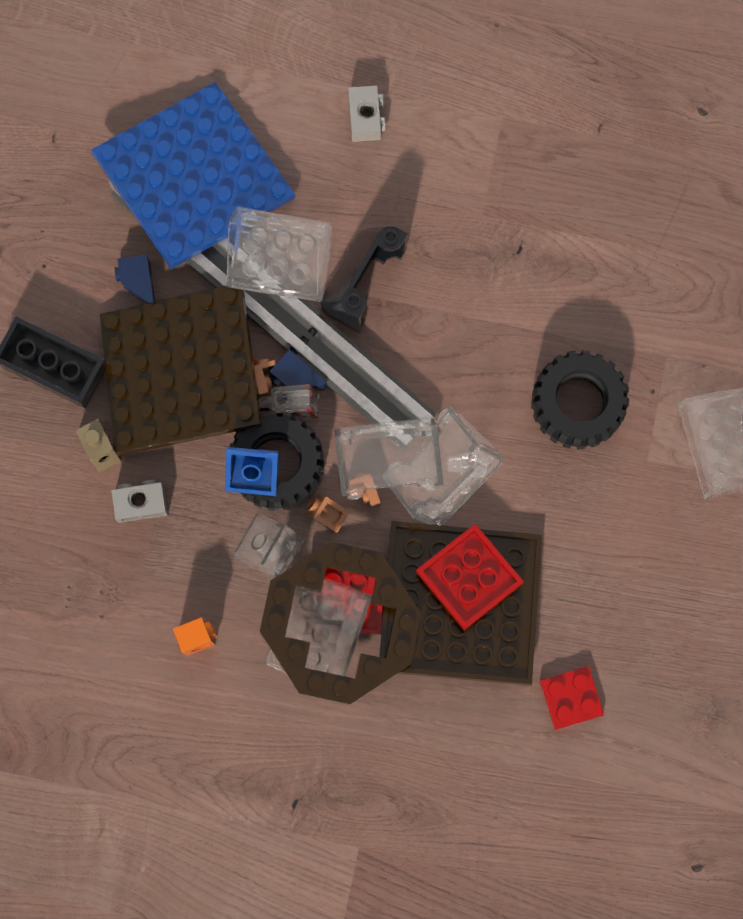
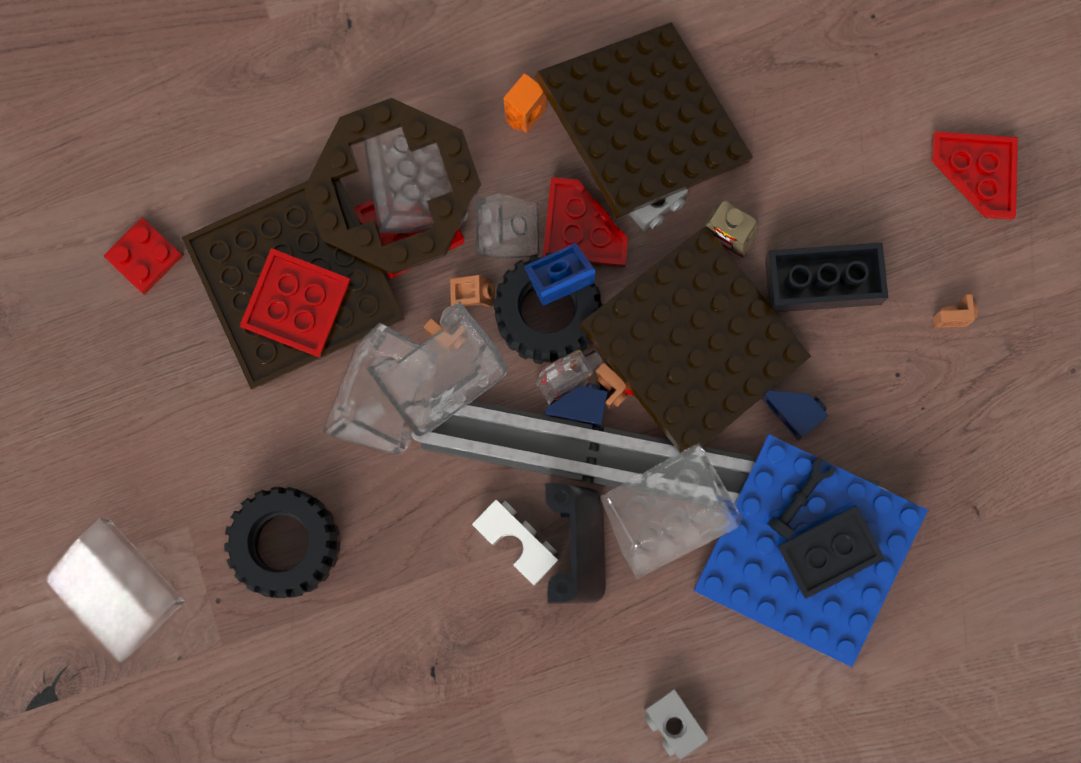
camera: 155 degrees right, 0 degrees up
none -> white arch [472,500,558,586]
none -> dark brown plate [535,22,753,218]
none -> red plate [543,177,628,268]
none -> black piece [767,457,835,540]
none -> black plate [776,505,885,599]

